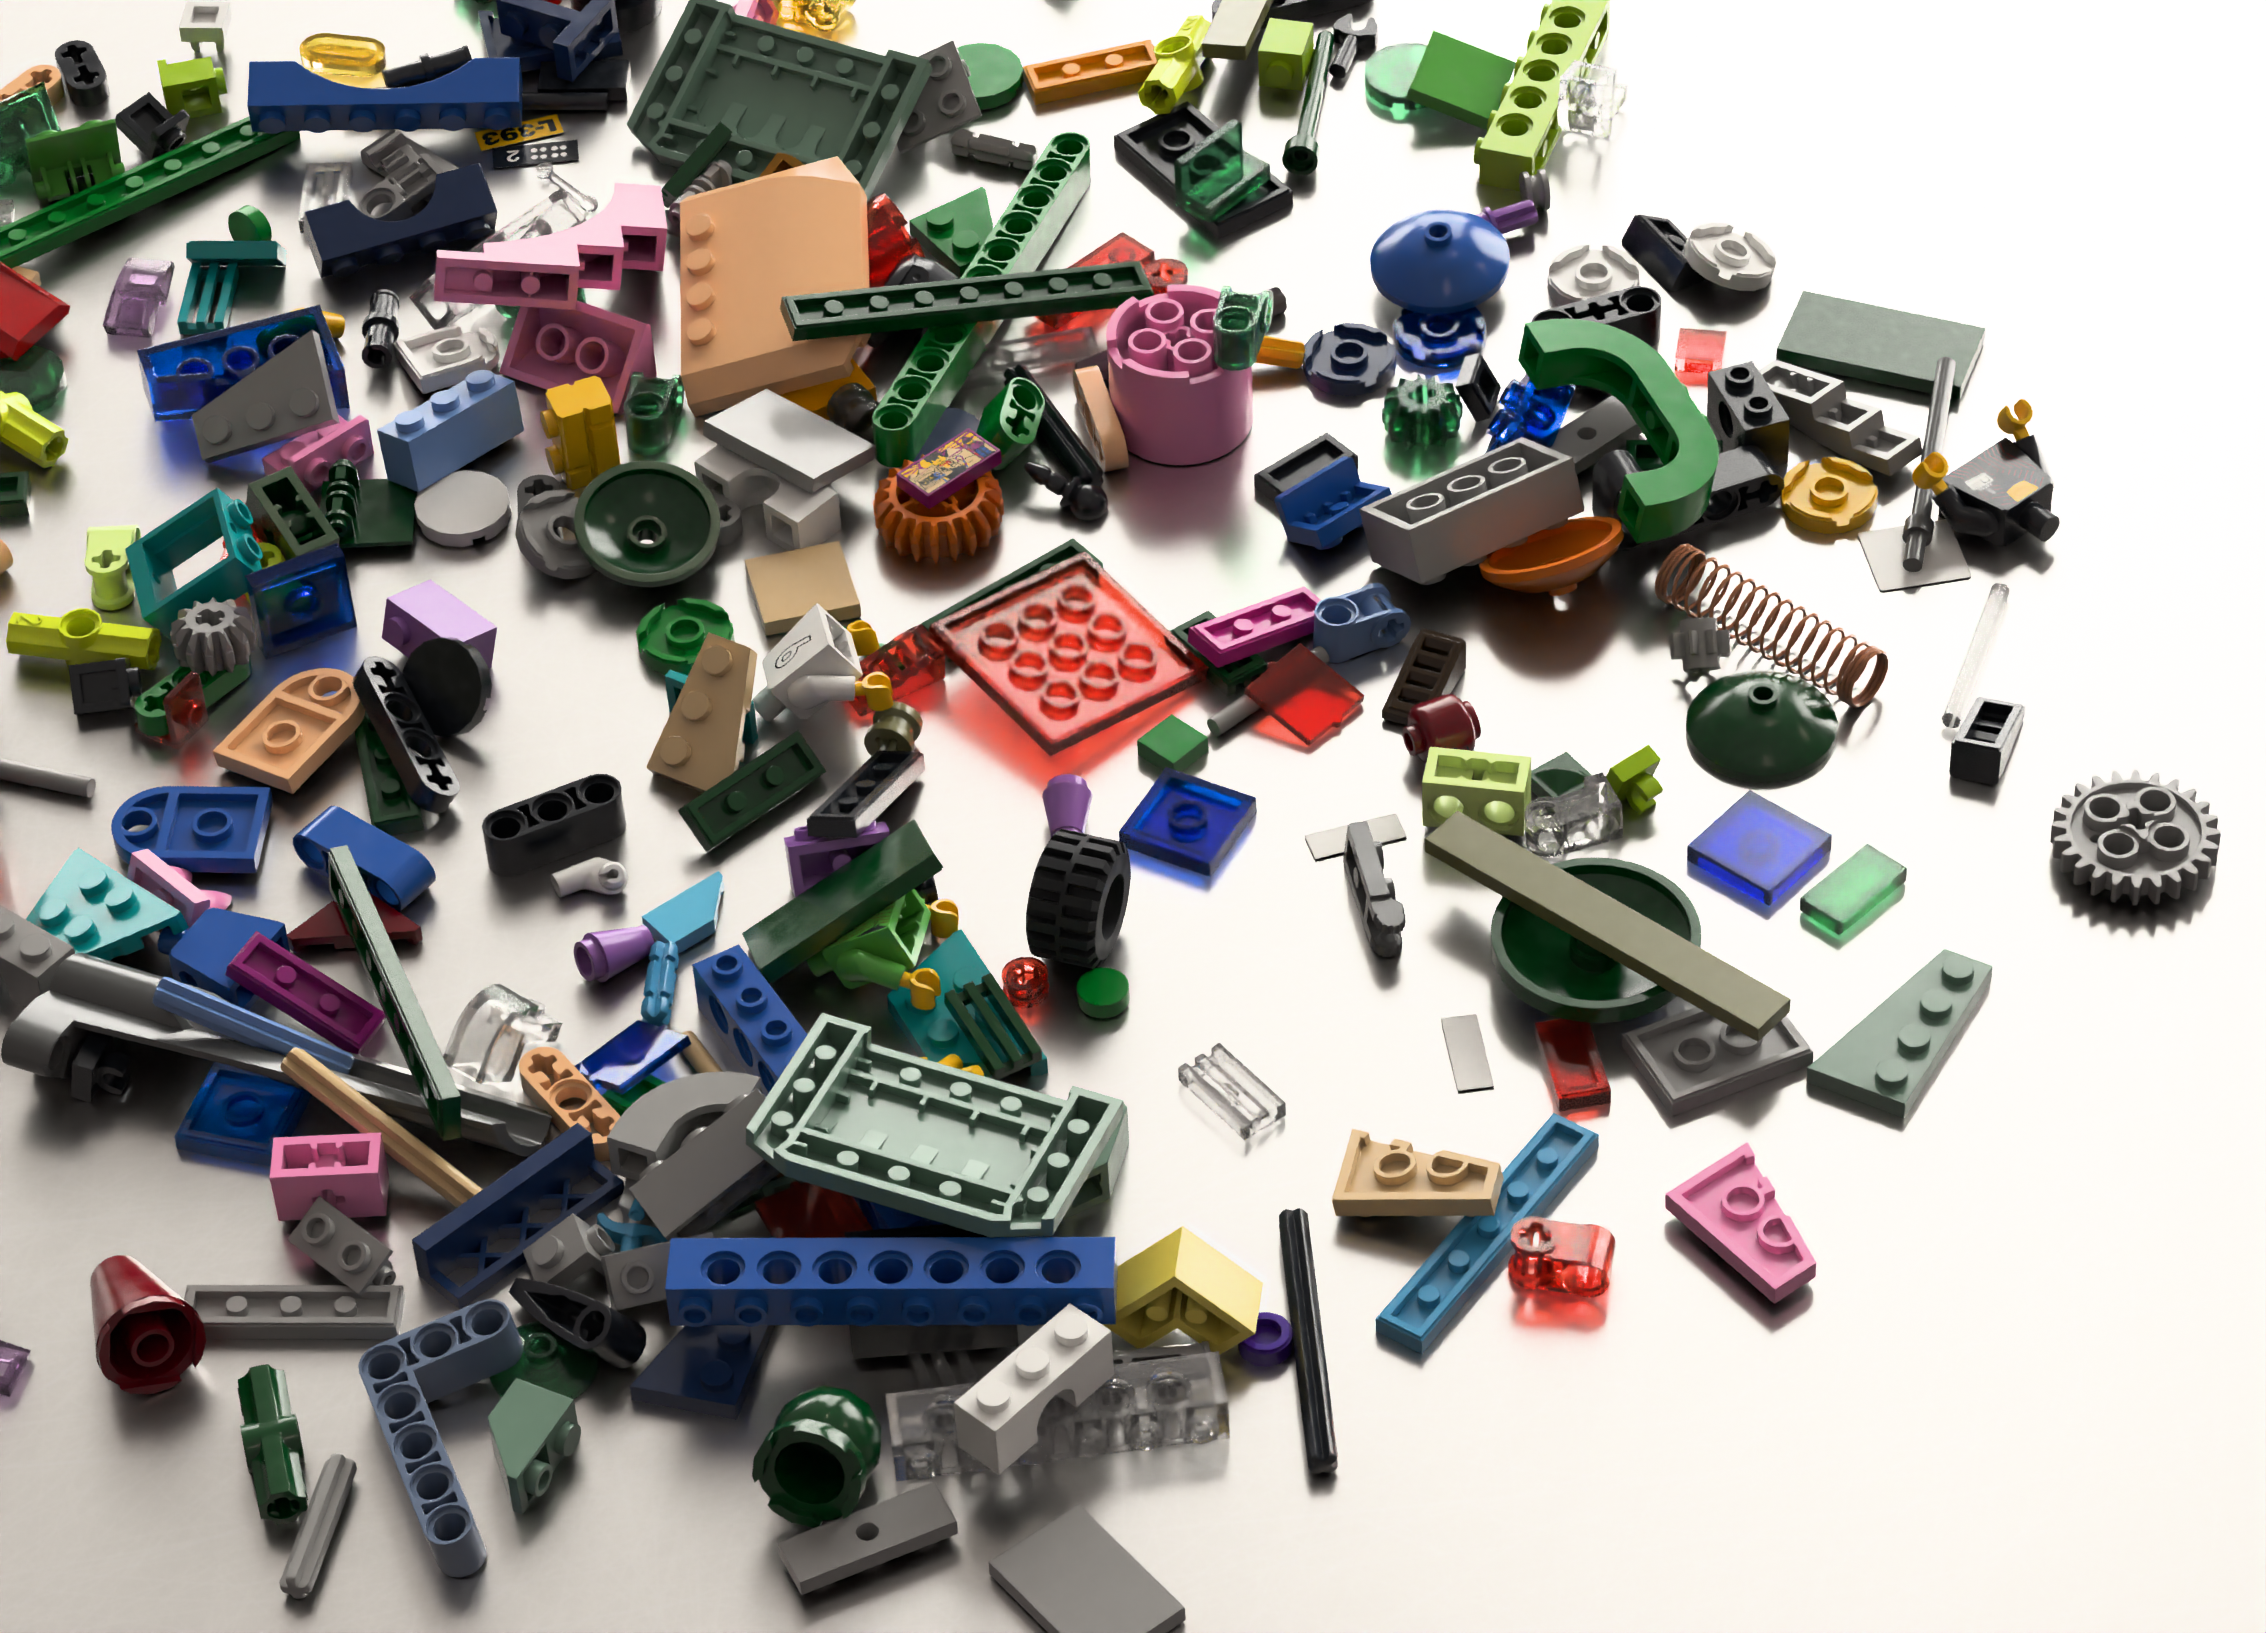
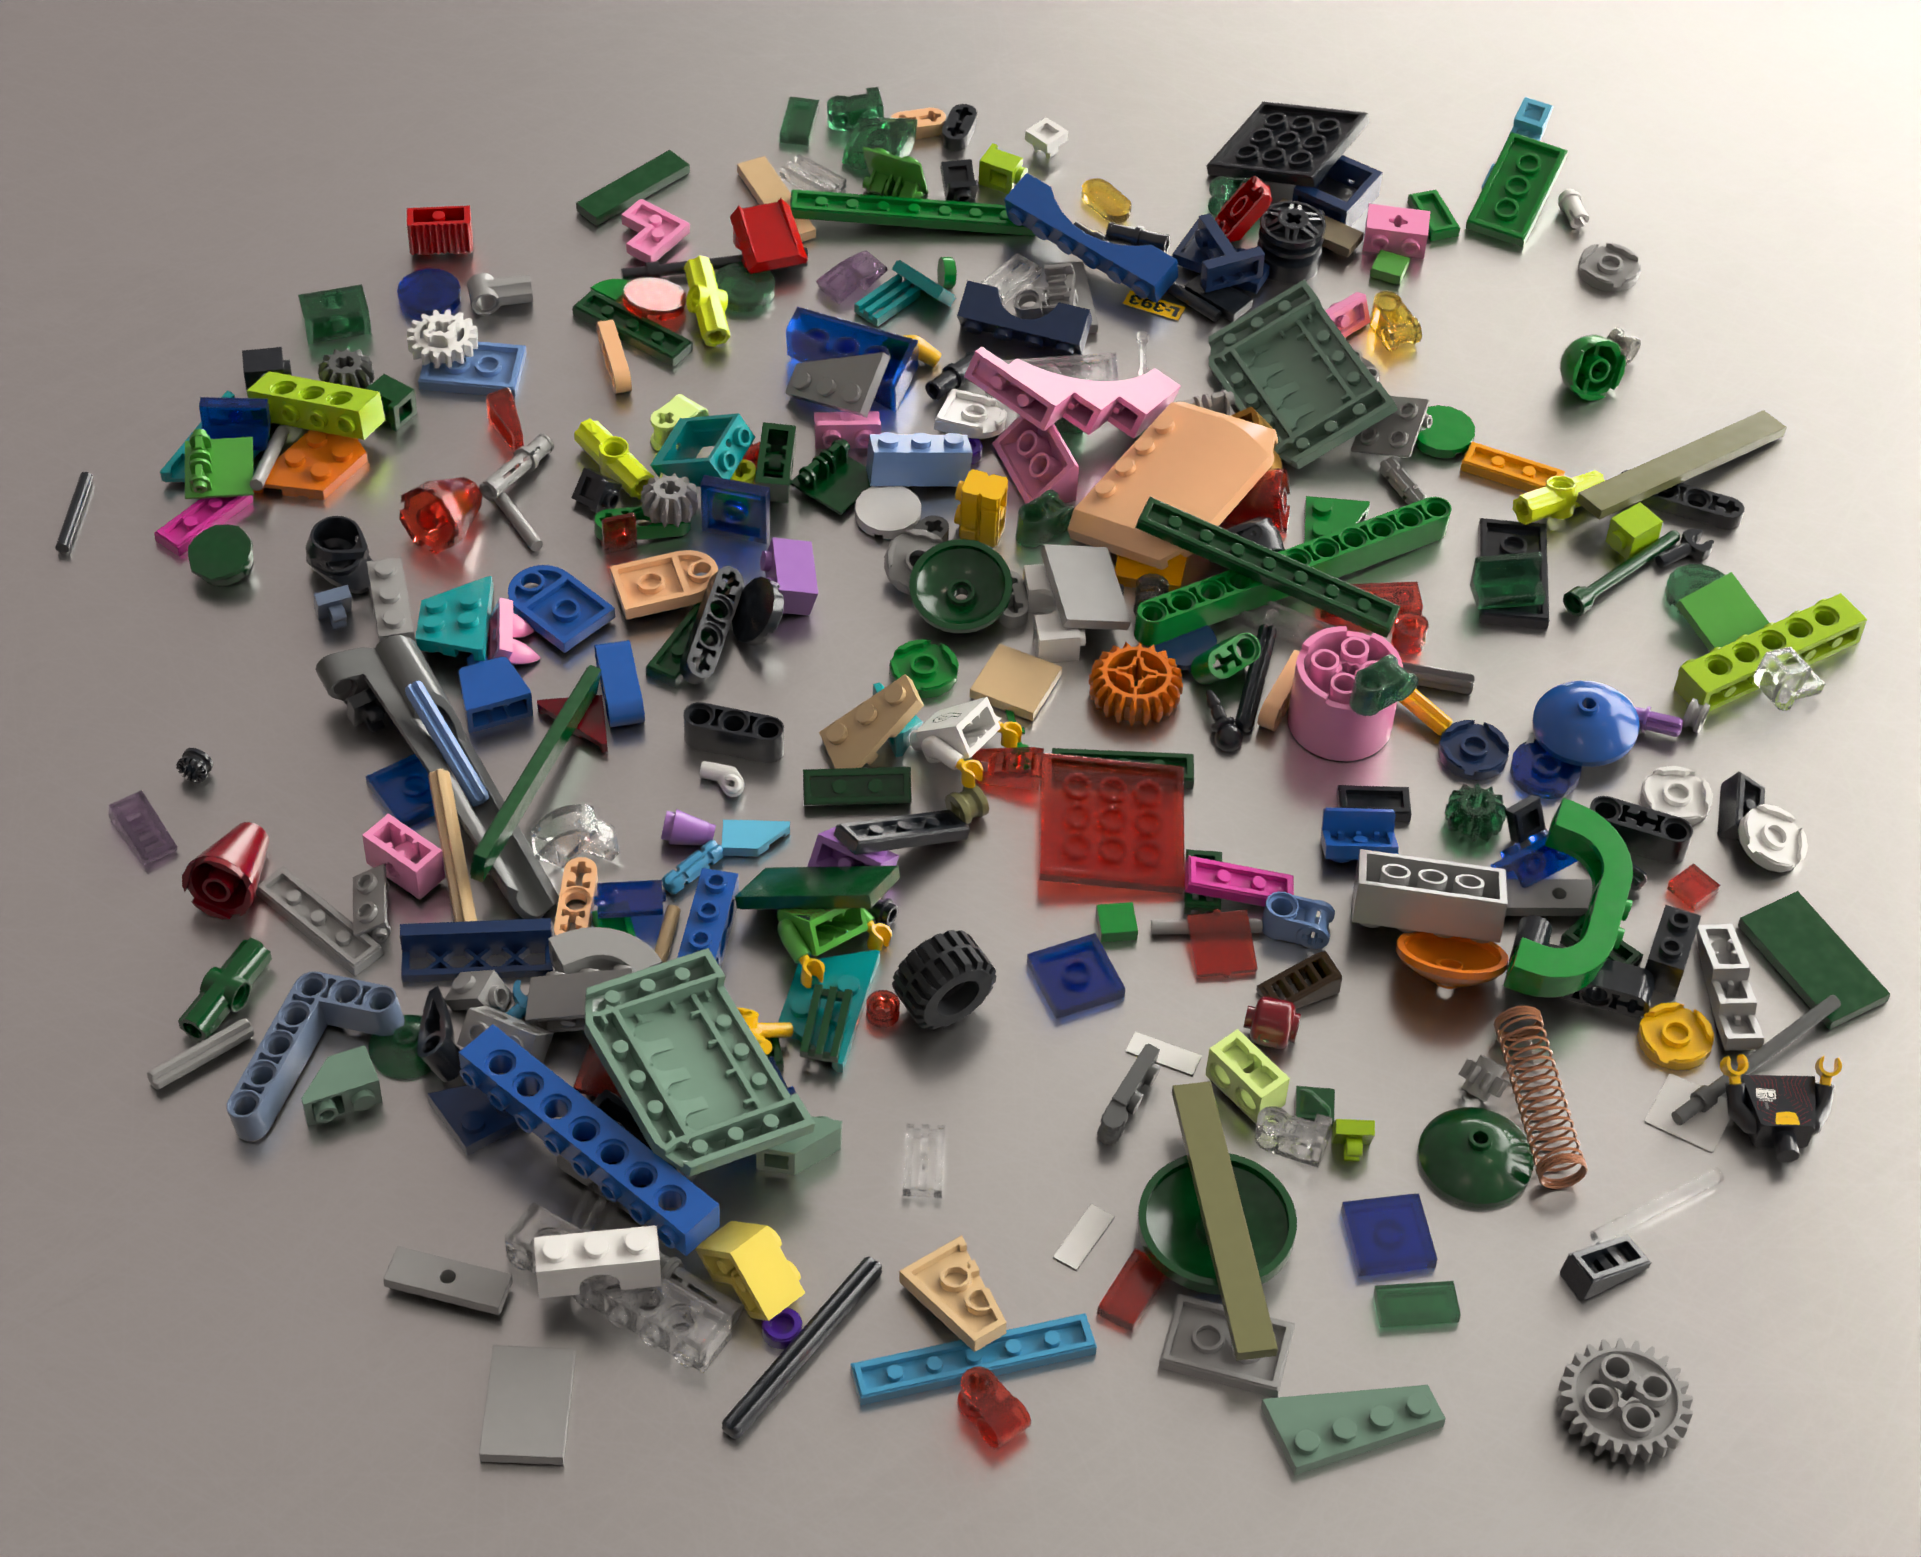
camera: 35 degrees right, 5 degrees up
magenta tile [225,931,386,1055] -> none
black sticker [492,140,579,168] -> none
dark green tile [661,121,732,208] -> none
dark green tile [752,1385,881,1528] -> none
tile [896,428,1002,509] -> none
medium lavender cone [1042,774,1093,838] -> none
green tile [1077,968,1130,1018] -> none
bright pink wing [1665,1142,1817,1304] -> none

